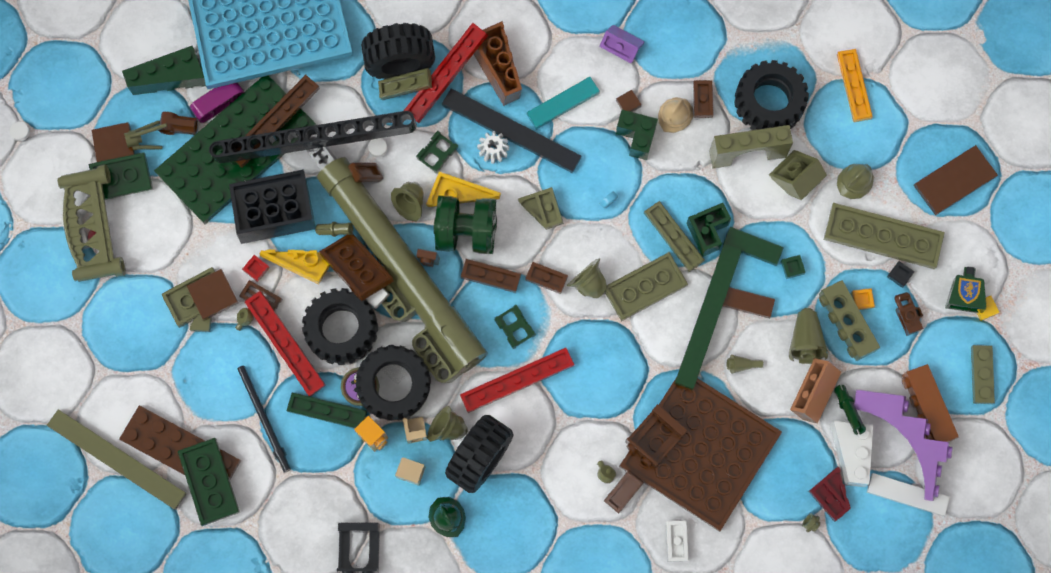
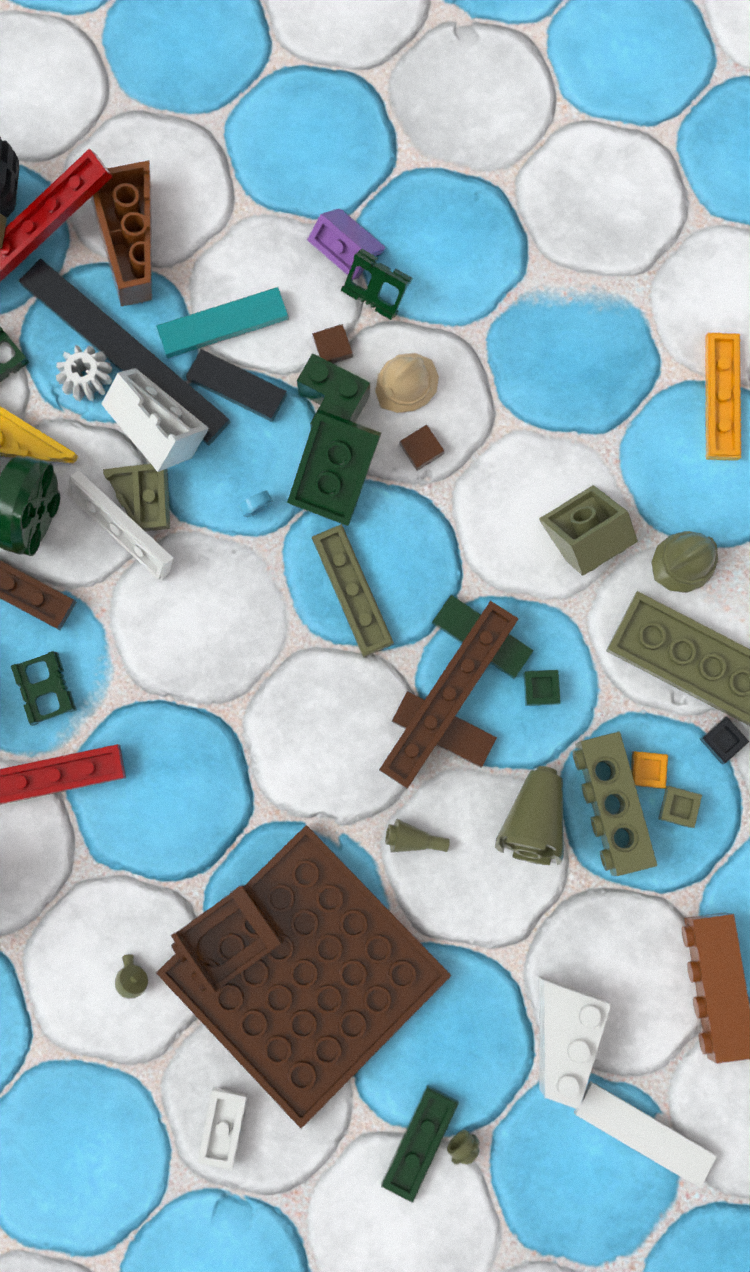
camera: 10 degrees right, 5 degrees up
reddish brown plate [525,262,568,294] -> none
olive piece [567,258,606,298] -> none
reddish brown tile [604,470,644,514] -> none
olive tile [605,252,688,322] -> none
dark green tile [674,243,742,390] -> none
dark green brick [686,203,731,257] -> none
reddish brown plate [693,80,713,118] -> none
olive arch [709,125,793,169] -> none
black tyre [734,60,809,130] -> none
nougat brick [790,358,841,424] -> none
dark red wing [808,467,851,522] -> none
dark green pin [834,385,866,435] -> none
medium lavender arch [854,390,953,501] -> none
reddish brown piece [894,292,924,336] -> none
none -> white tile [67,470,174,580]
none -> white wedge [101,368,209,472]
none -> black tile [186,349,287,422]
none -> dark green plate [287,409,382,526]
none -> dark green piece [341,249,413,320]
none -> reddish brown plate [379,601,518,789]
none -> dark green tile [381,1085,459,1203]
none -> reddish brown tile [399,425,444,471]
none -> olive plate [658,786,702,828]

